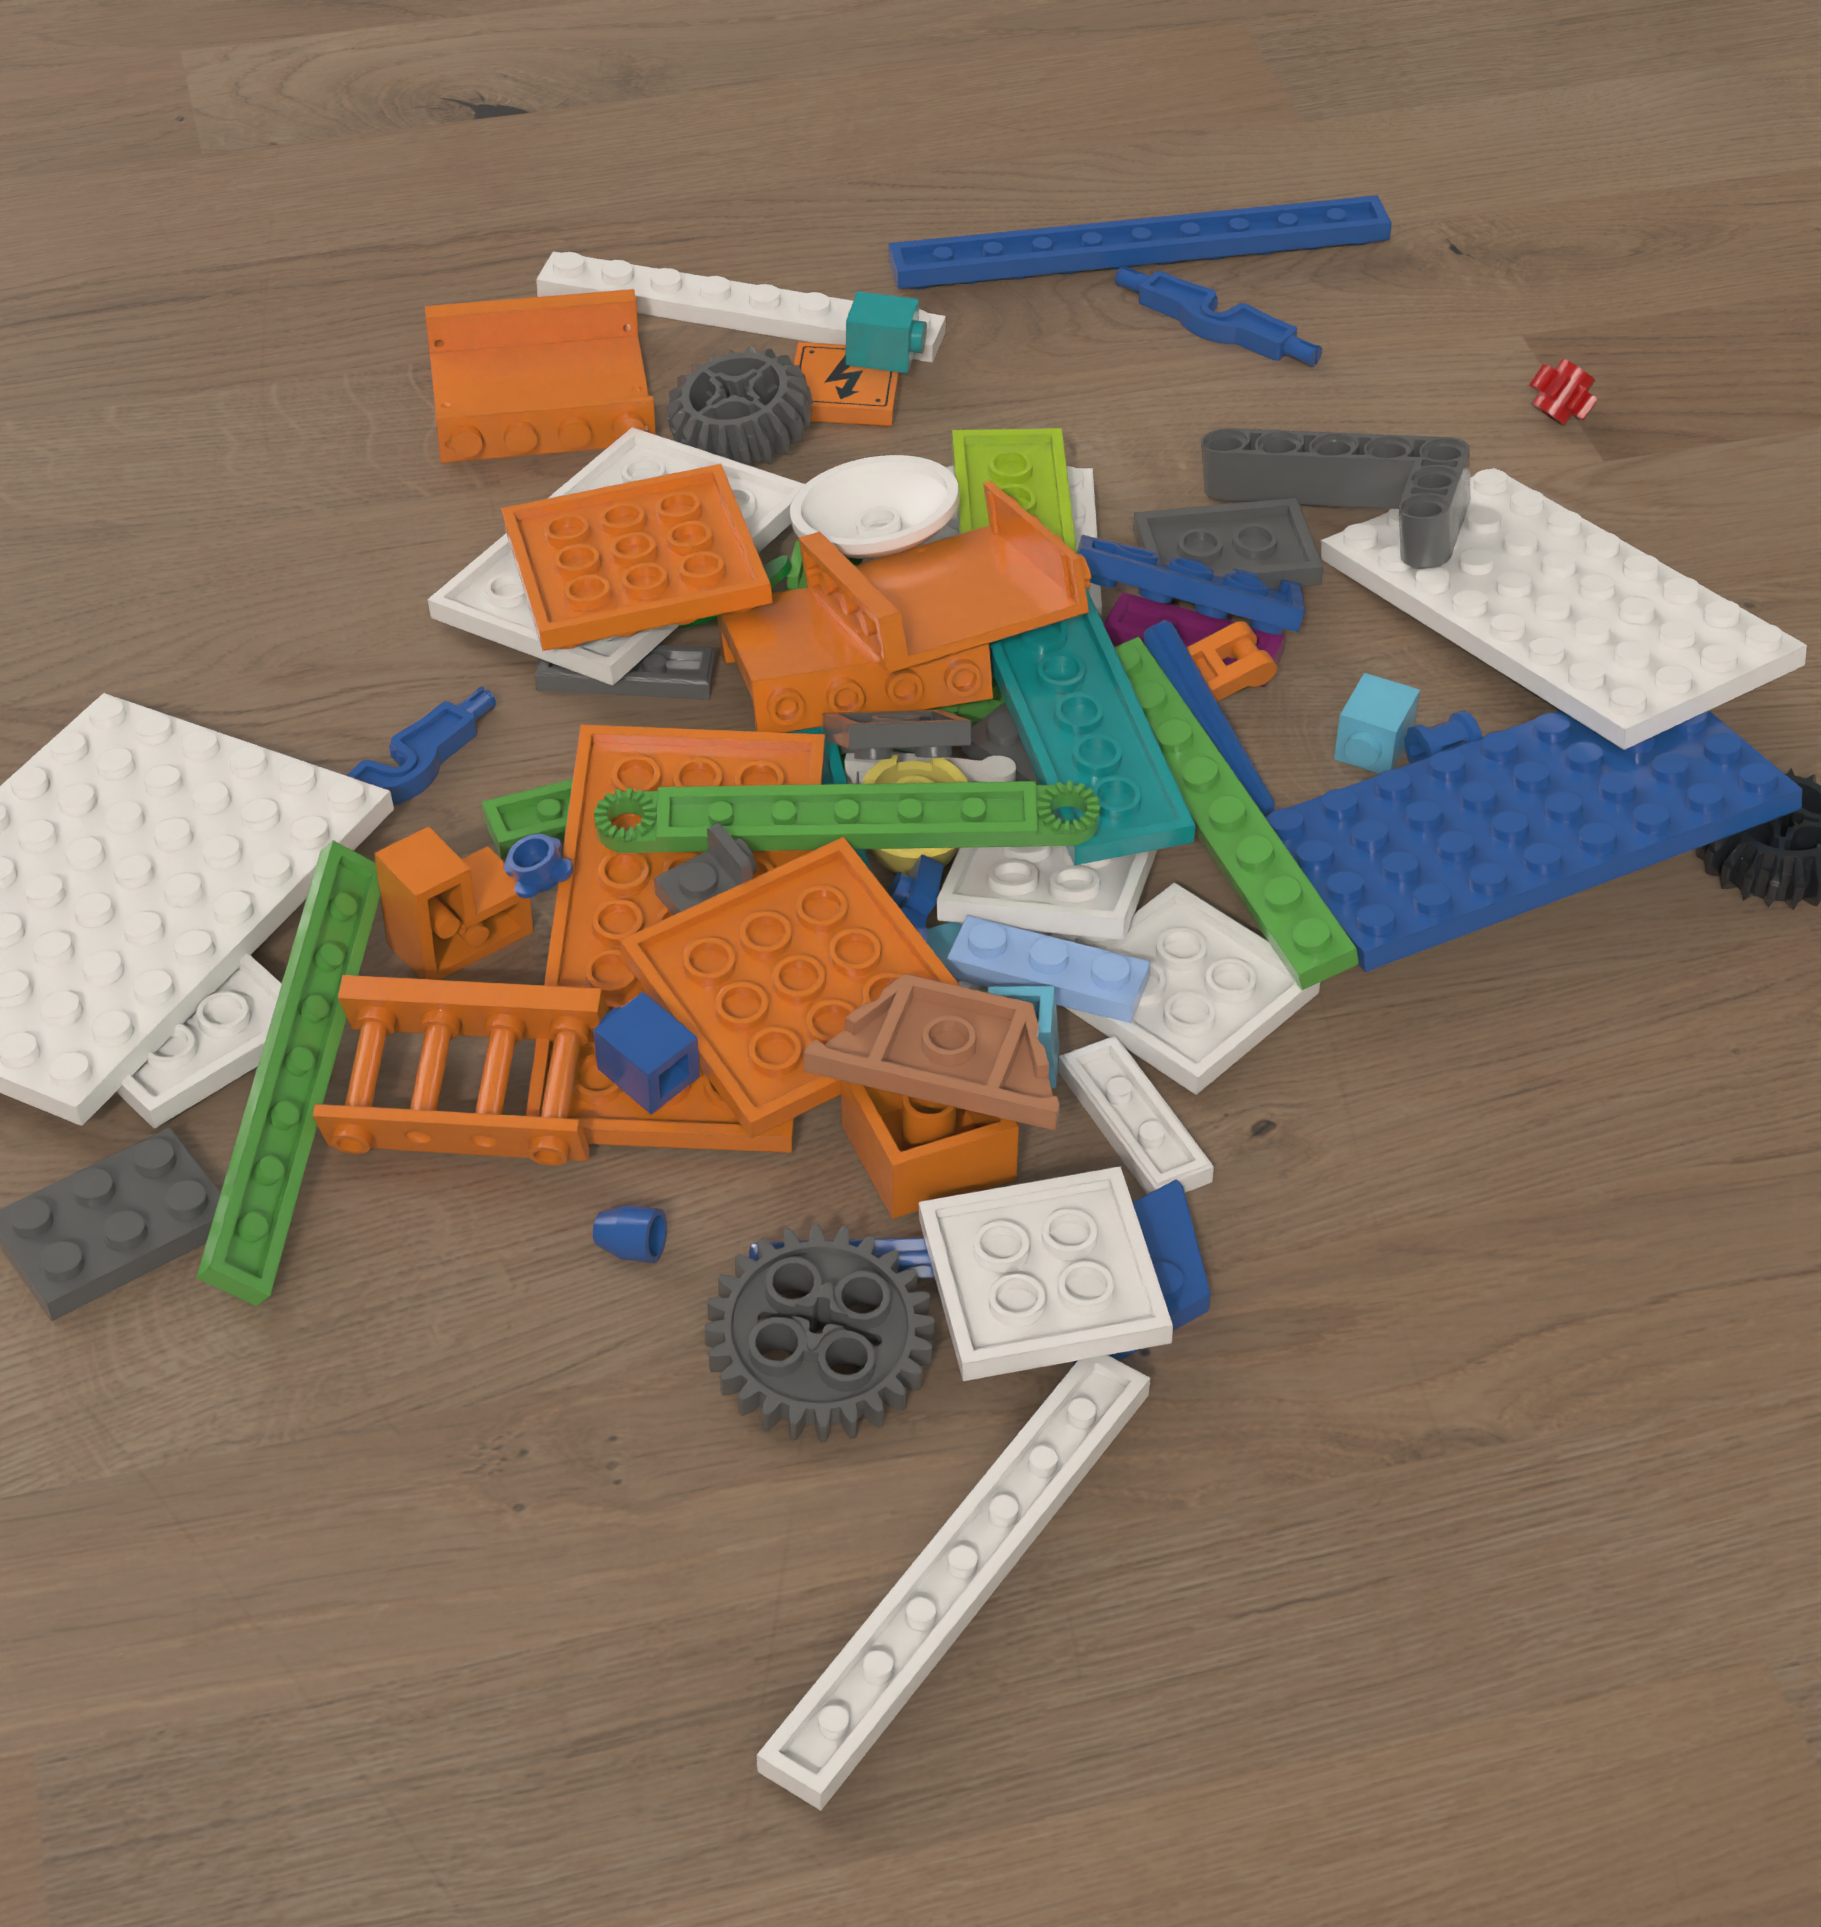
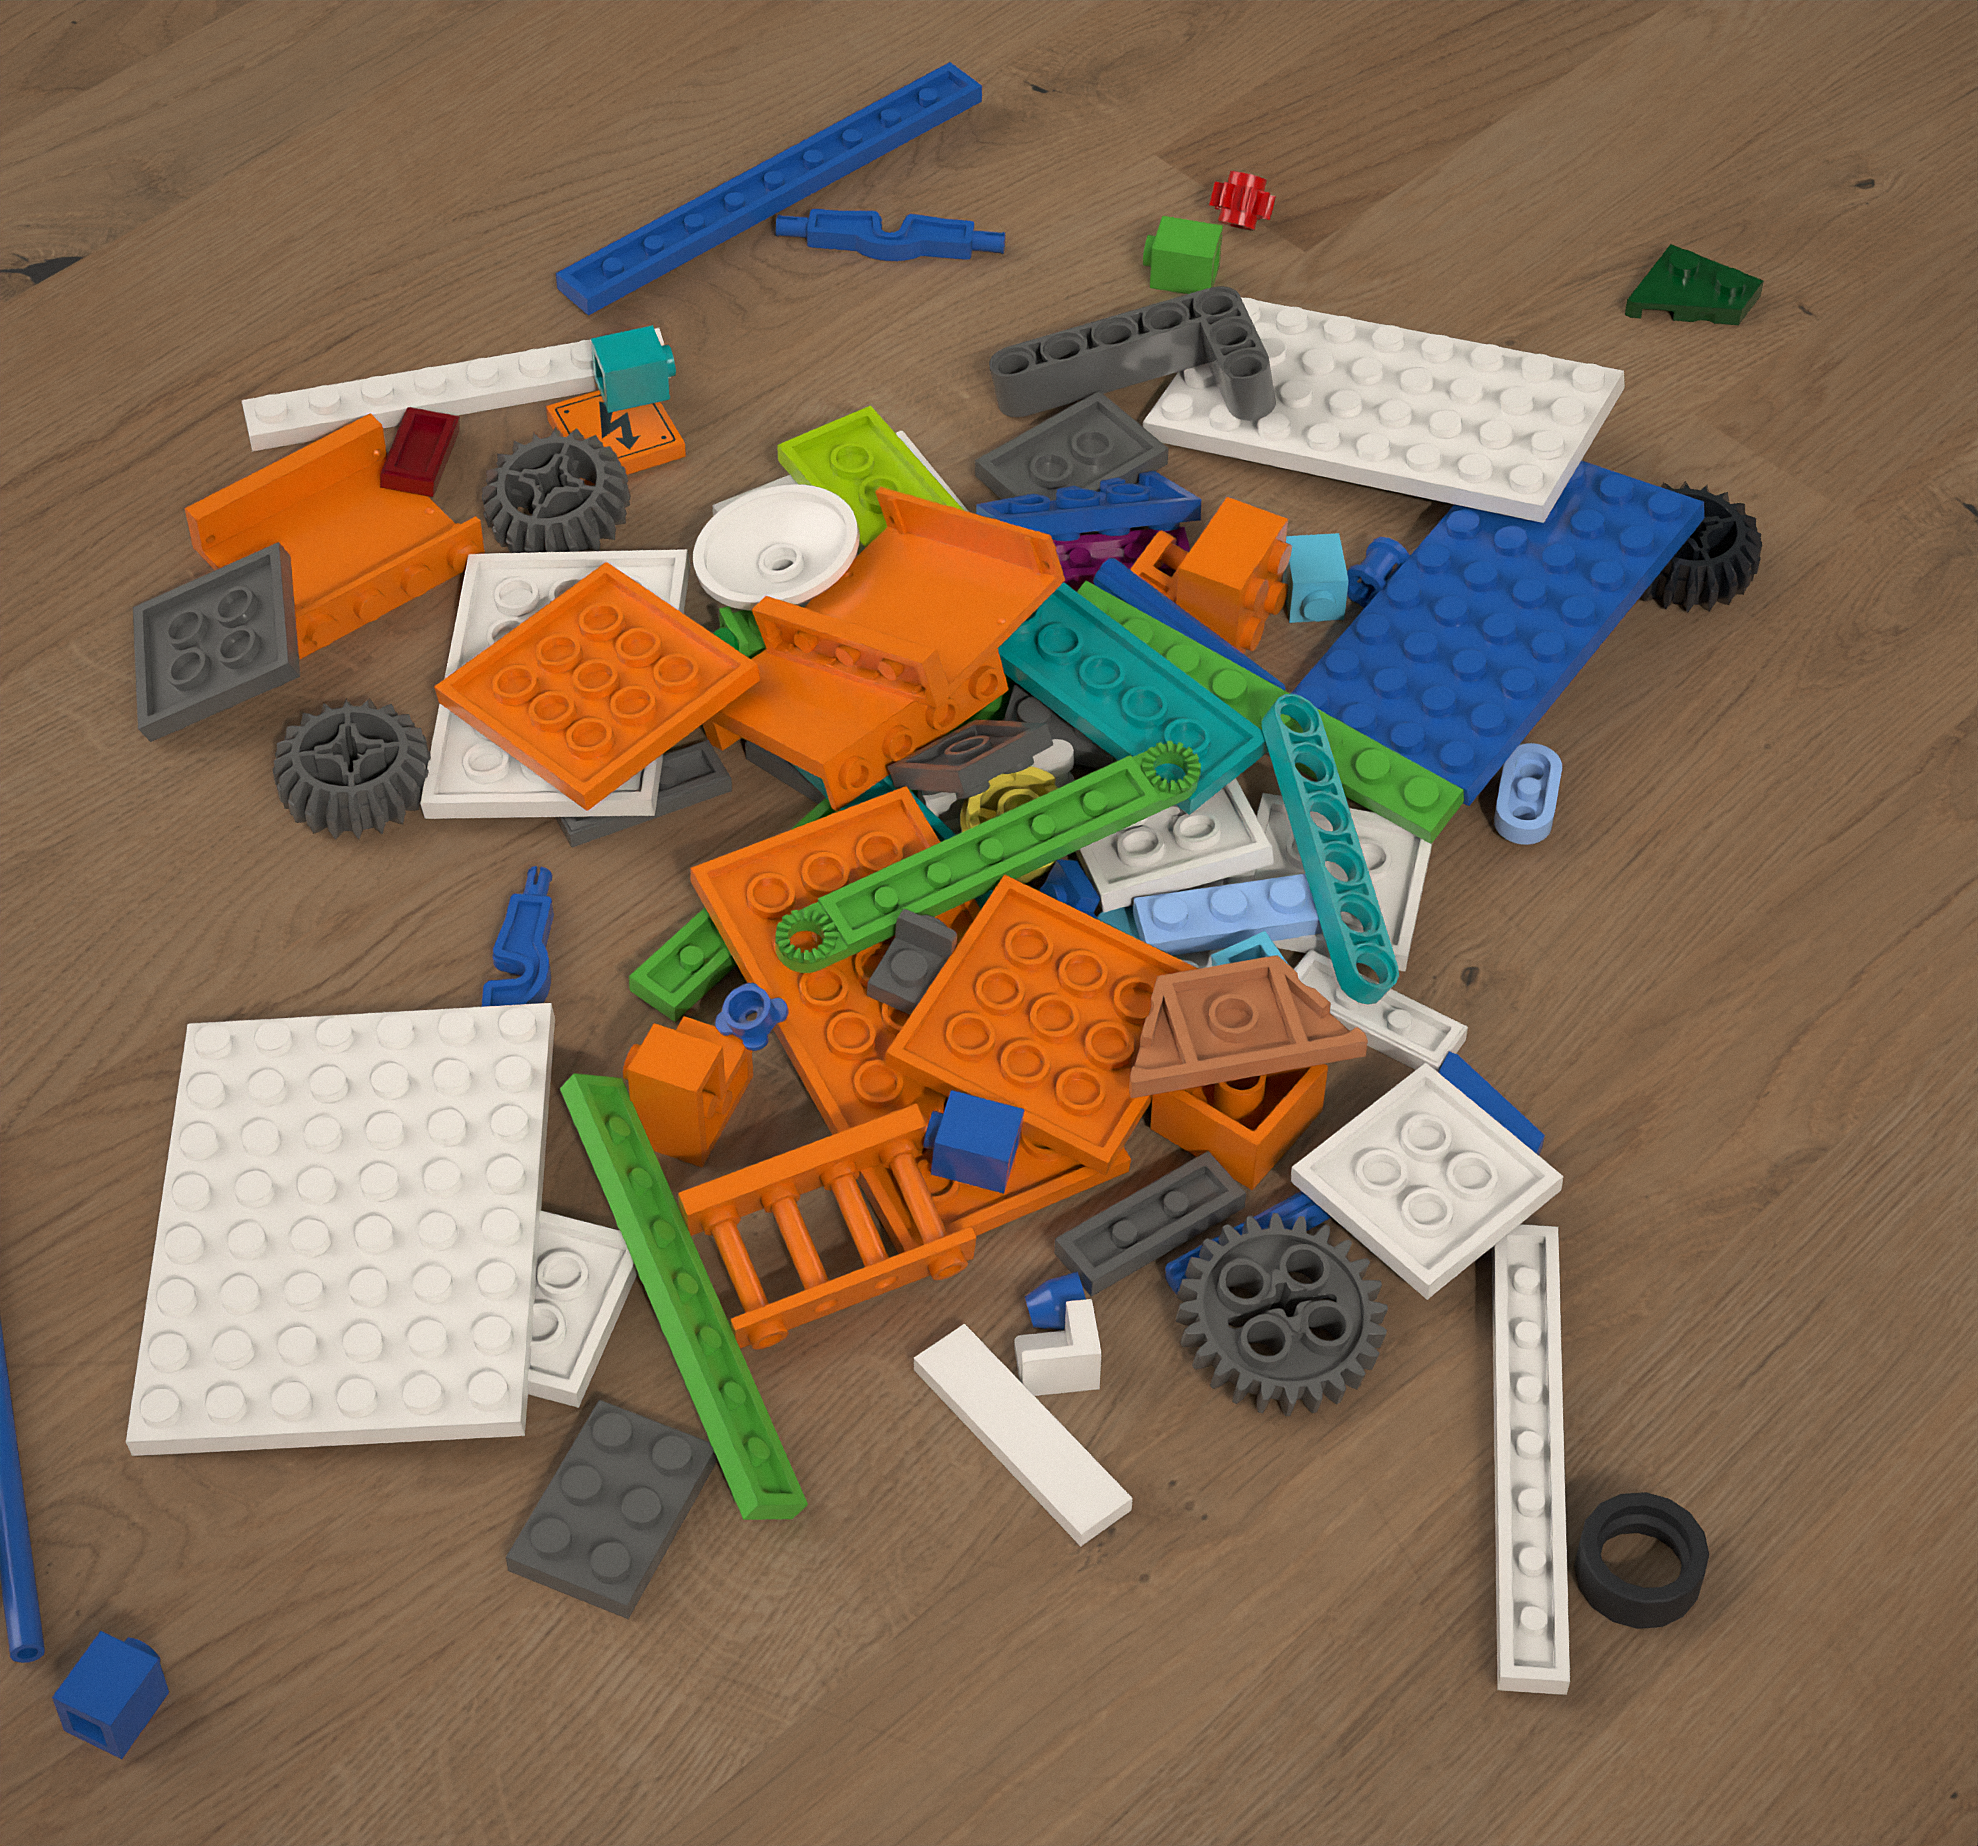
camera: 30 degrees left, 5 degrees up
none -> dark grey plate [133,542,300,742]
none -> dark grey gear [273,698,431,840]
none -> dark red tile [380,407,460,497]
none -> white tile [914,1324,1133,1547]
none -> white panel [1014,1299,1101,1396]
none -> dark grey plate [1054,1151,1246,1297]
none -> bright green brick [1143,216,1223,294]
none -> orange brick [1176,497,1292,654]
none -> teal beam [1262,694,1399,1005]
none -> light blue plate [1494,743,1562,845]
none -> black tyre [1574,1492,1709,1629]

